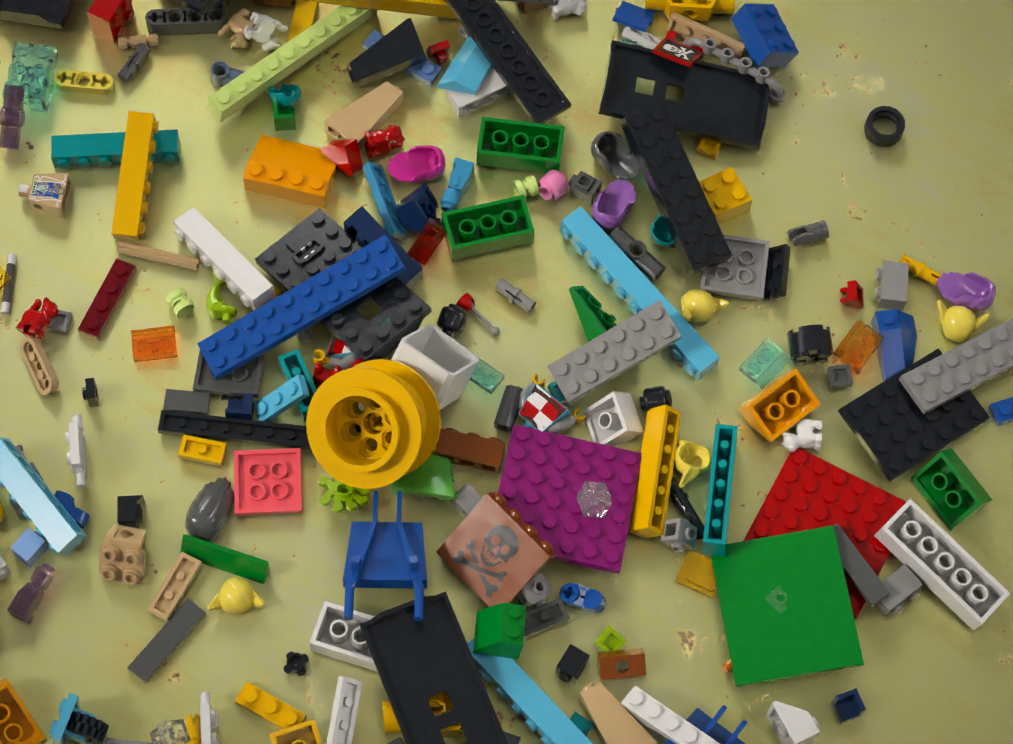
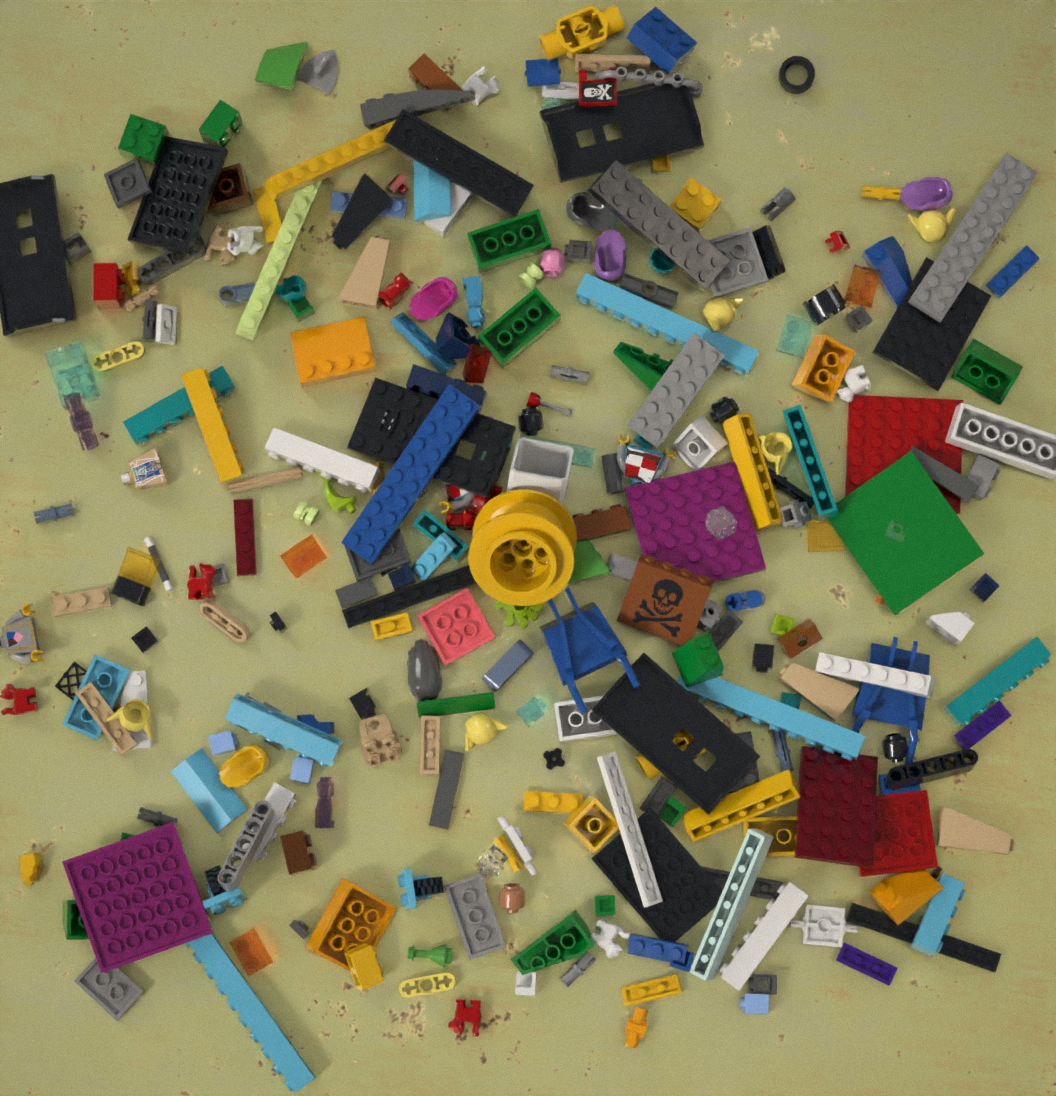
camera: 20 degrees left, 15 degrees up
white plate [66,414,87,488] -> none
red slope [320,139,363,177] -> none
light grey brick [874,261,909,311] -> none
none -> yellow plate [122,261,140,296]
none -> white plate [156,304,177,345]
none -> sand blue beam [482,639,534,692]
none -> clear light blue window [517,696,547,727]

